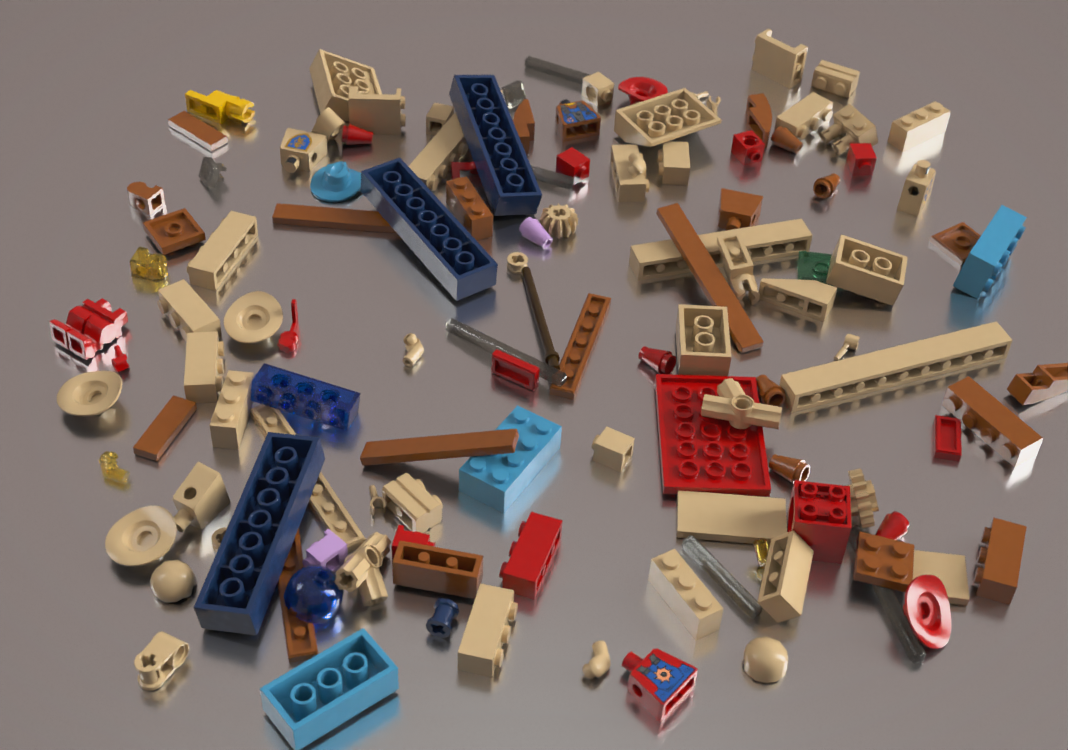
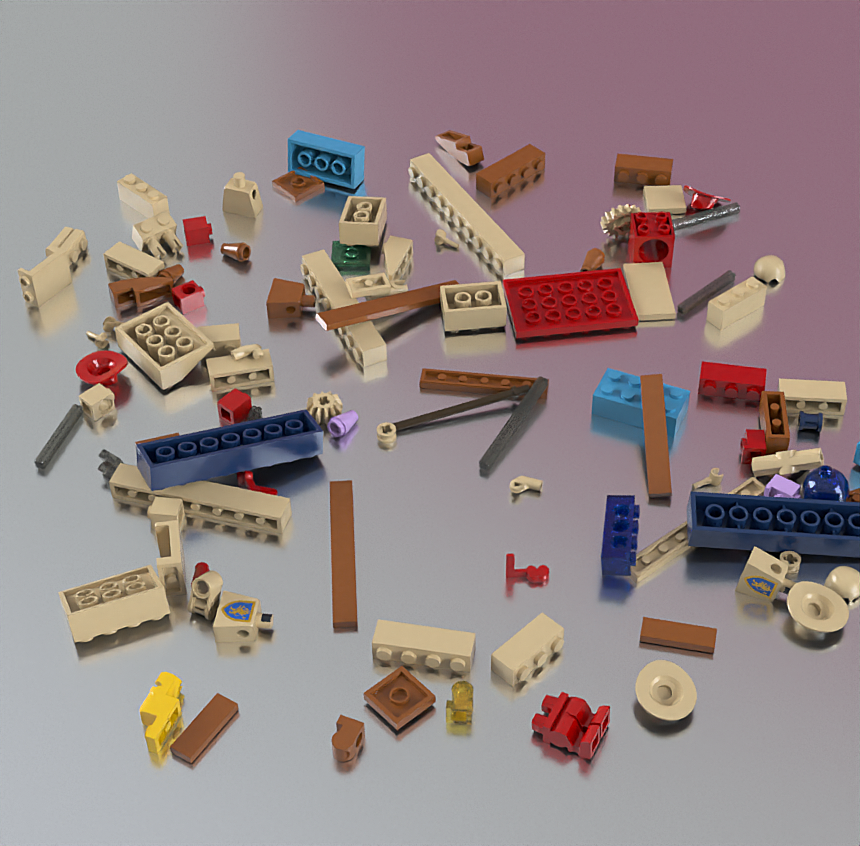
camera: 95 degrees left, 0 degrees up
clear yellow arm [99,451,130,484] -> none
red hand [111,345,130,373] -> none
tan brick [184,331,224,403] -> none
clear smoke tile [199,157,227,188] -> none
tan brick [209,370,256,450] -> none
tan hat [224,291,283,344] -> none
dark azure hat [310,161,361,202] -> none
dark blue brick [361,157,498,301] -> none
tan brick [382,473,443,533] -> none
dark orange brick [446,176,493,241] -> none
red tile [491,349,540,391] -> none
dark orange torso [555,99,601,142] -> none
tan arm [582,641,611,680] -> none
tan brick [591,426,635,473] -> none
red torso [621,649,698,722] -> none
red cone [638,346,676,374] -> none
tan piece [701,378,782,429] -> none
clear yellow arm [753,538,769,581] -> none
dark orange cone [756,375,786,407] -> none
tan brick [757,530,814,623] -> none
dark orange plate [853,532,914,592] -> none
red tile [933,415,962,462] -> none

